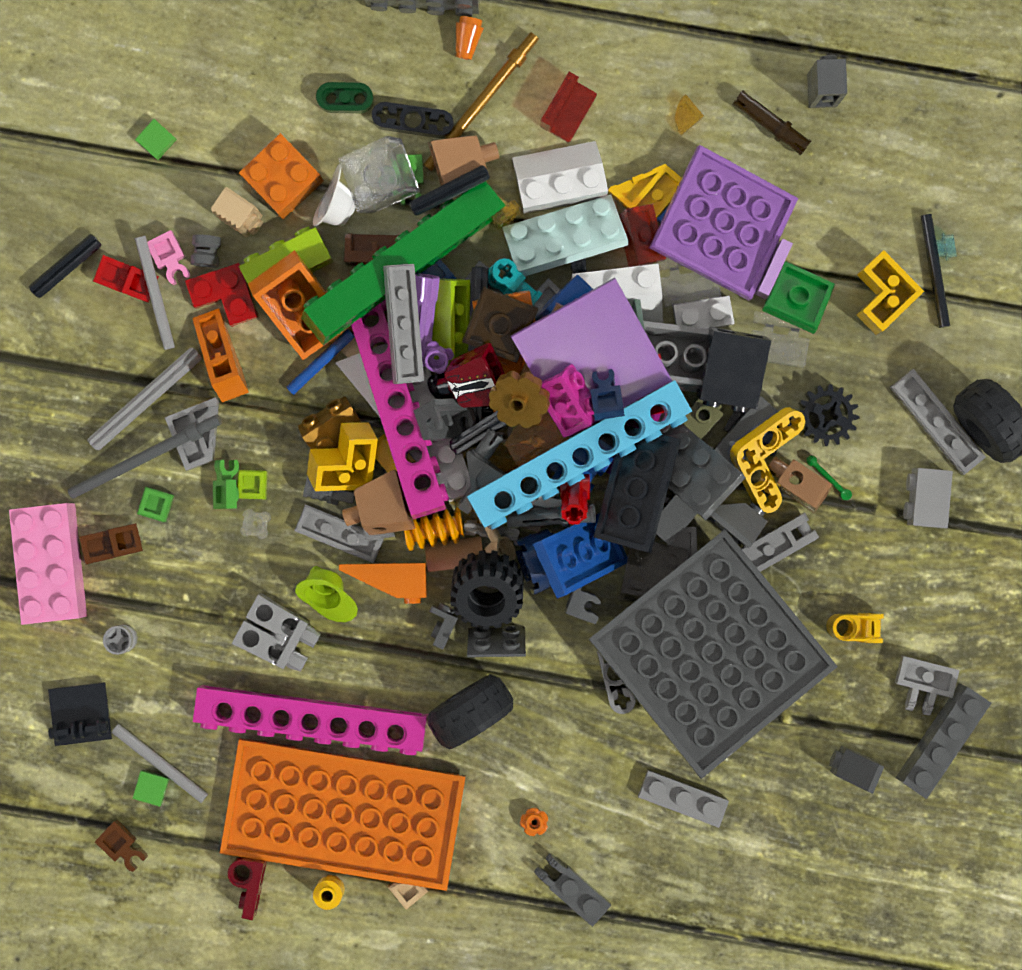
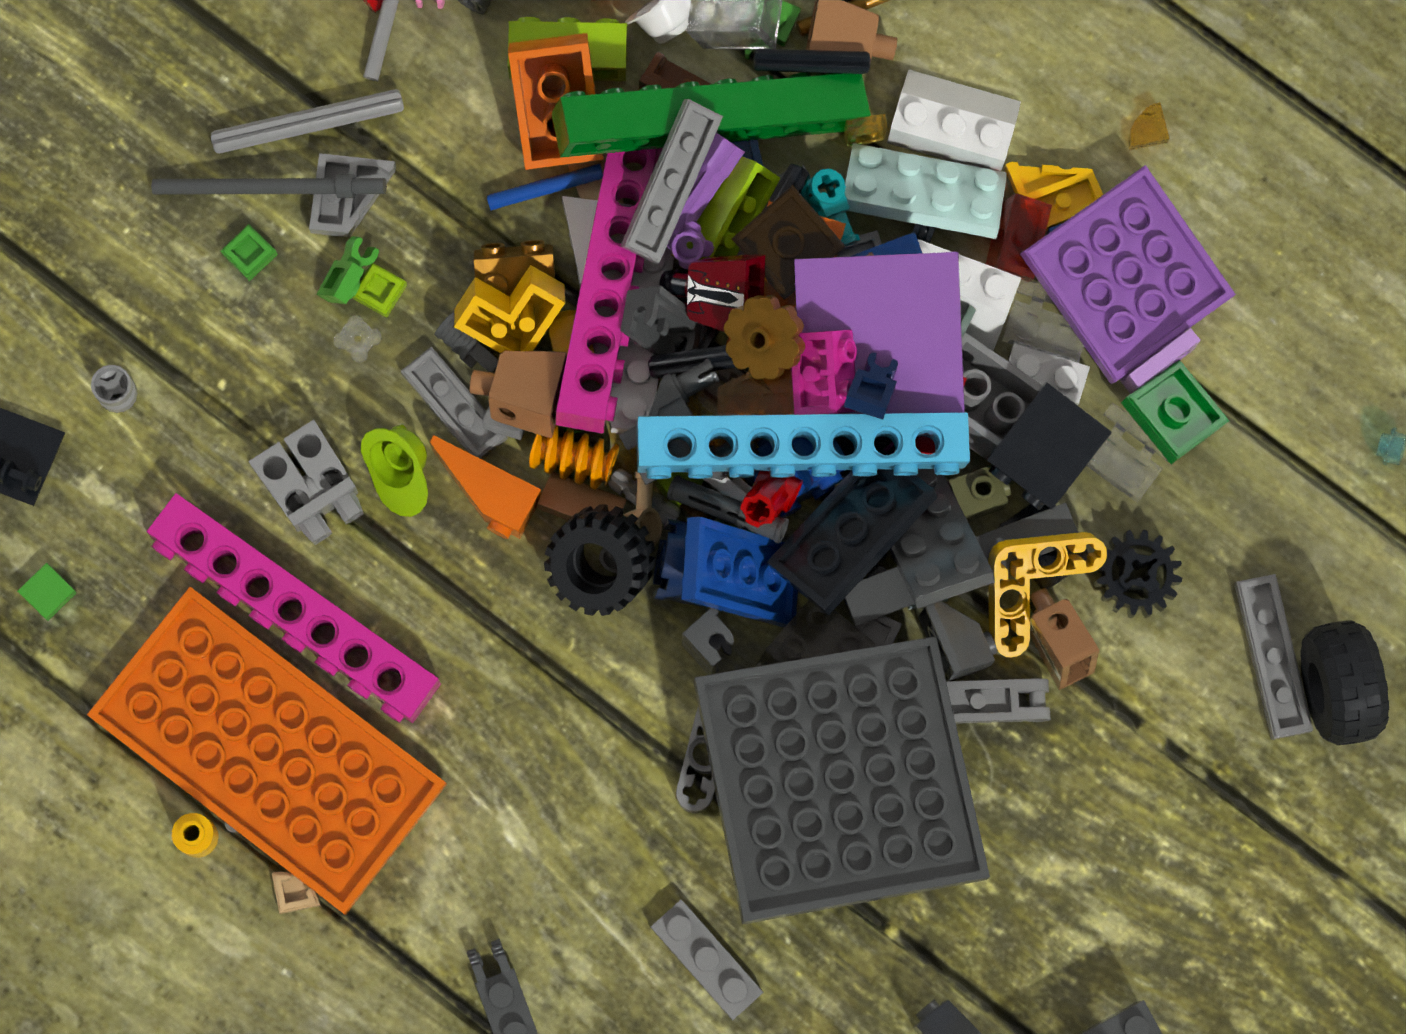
camera: 15 degrees right, 10 degrees down
bright pink brick [9,503,87,625] -> none
reddish brown slope [79,523,143,565] -> none
light grey bar [111,724,208,803] -> none
red plate [185,263,259,327] -> none
orange slope [192,308,249,403] -> none
dark red plate [228,857,267,921] -> none
black tyre [427,674,514,749] -> none
dark grey bracket [429,603,458,650] -> none
dark grey hinge [467,625,526,657] -> none
orange plate [520,808,548,836] -> none
clear red panel [540,71,597,143] -> none
dark brown pin [732,90,811,156] -> none
green hinge [806,455,852,500] -> none
dark grey brick [807,55,847,108] -> none
yellow piece [826,613,884,643] -> none
yellow brick [856,250,924,335] -> none
light grey hinge [895,655,960,715] -> none
light grey brick [903,468,953,529] -> none
black bar [920,214,951,328] -> none

